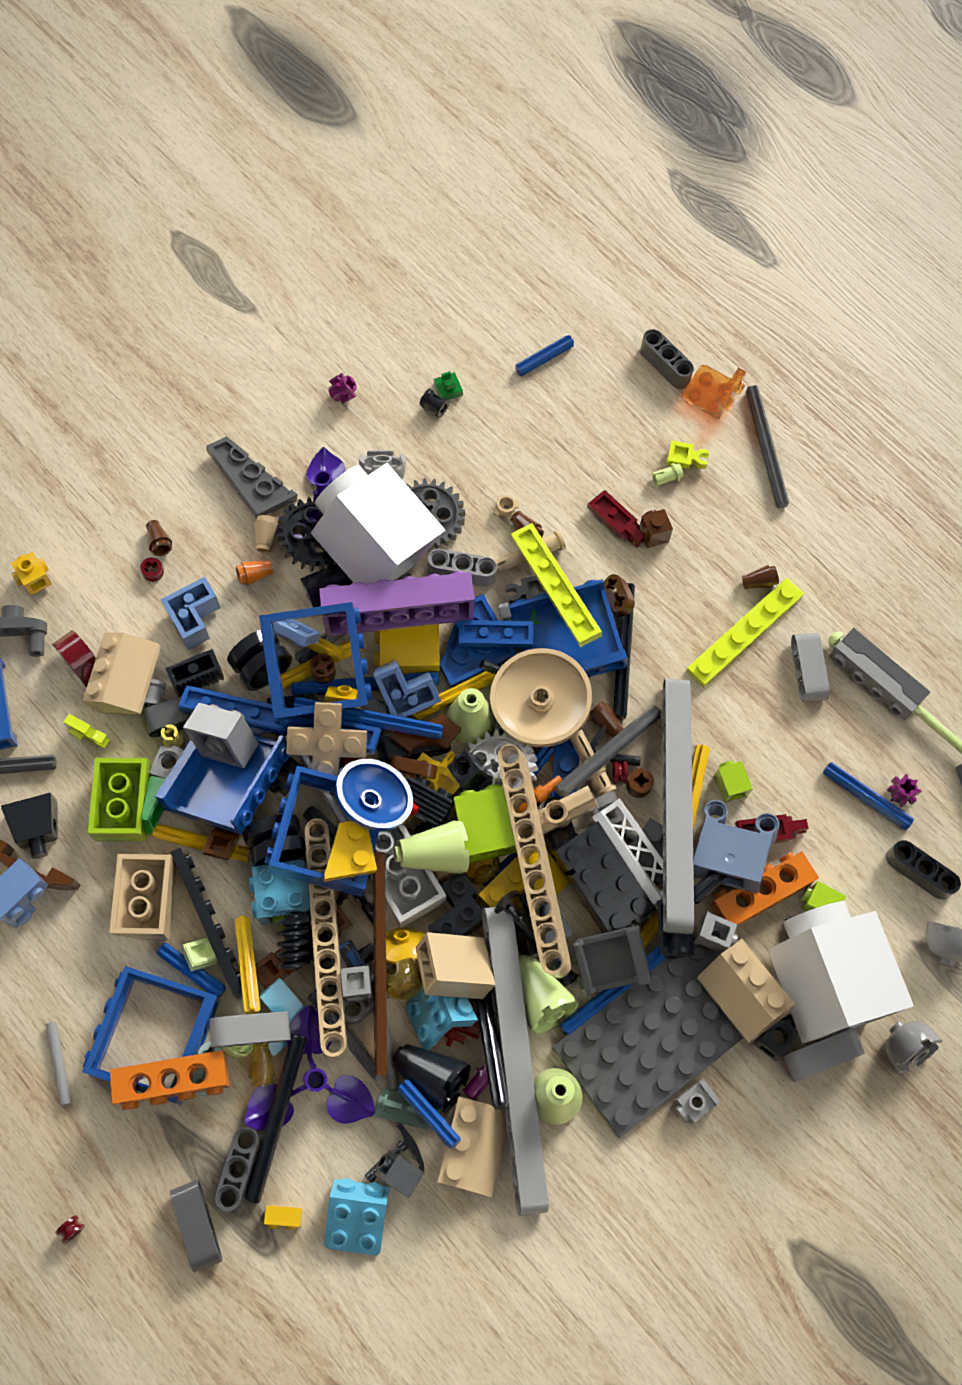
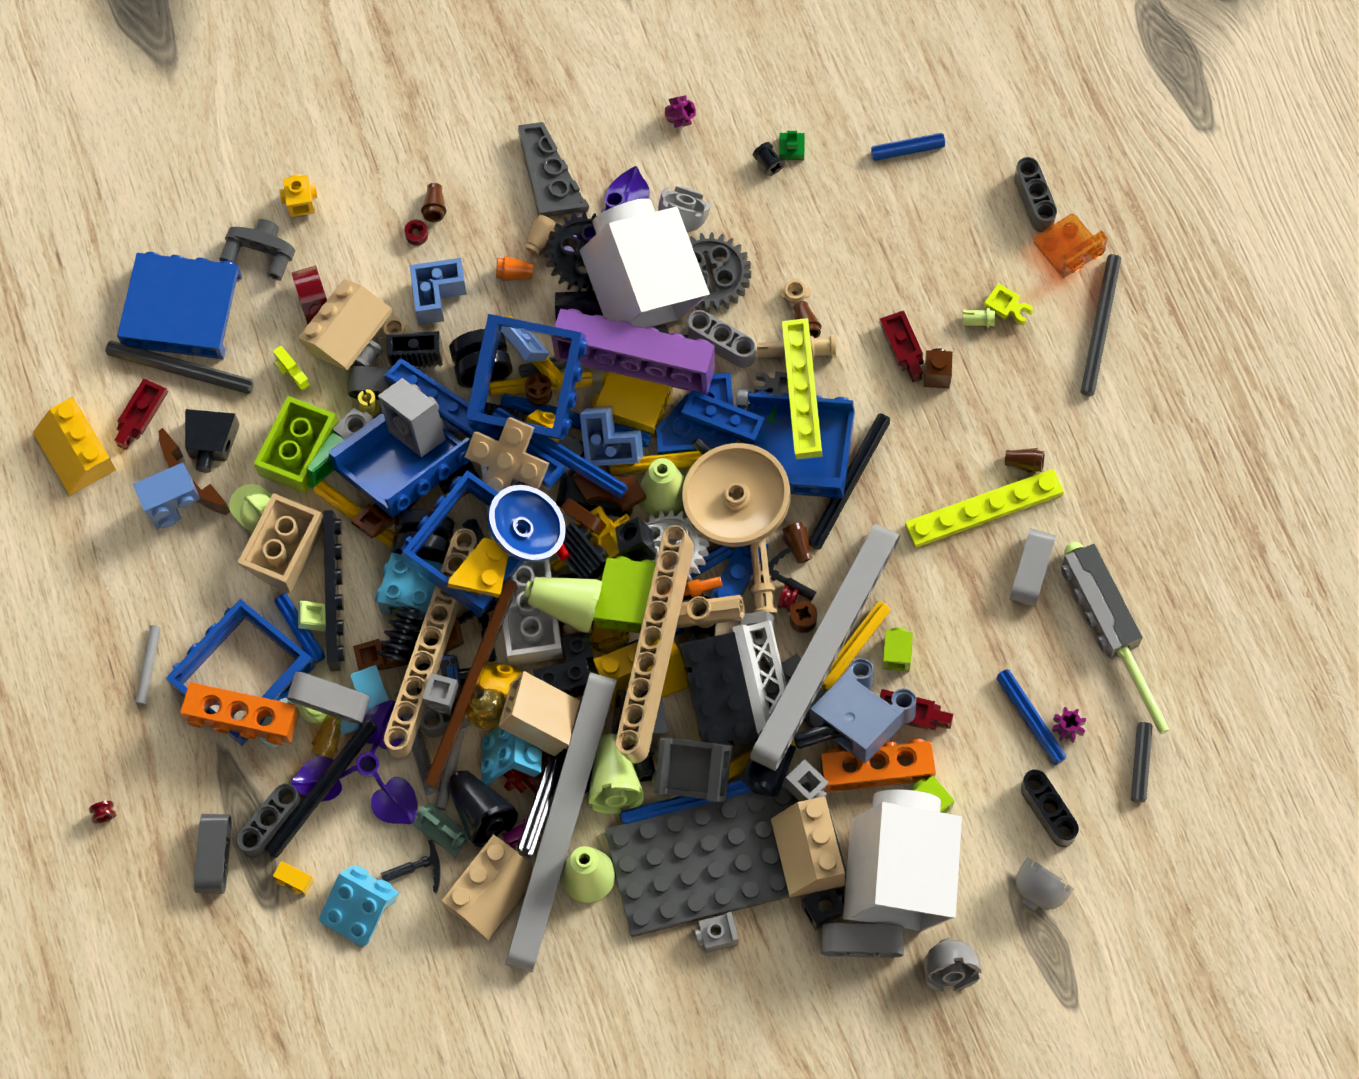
camera: 30 degrees right, 0 degrees up
yellow axle [234,915,260,1014] -> none
black brick [374,1150,424,1198] -> none
blue axle [398,1080,461,1149] -> none
black piece [494,890,536,944] -> none
dark grey axle [555,706,662,798] -> none
reddish brown beam [604,574,635,616] -> none
none -> yellowish green piece [229,484,272,535]
none -> tan plate [379,316,411,338]

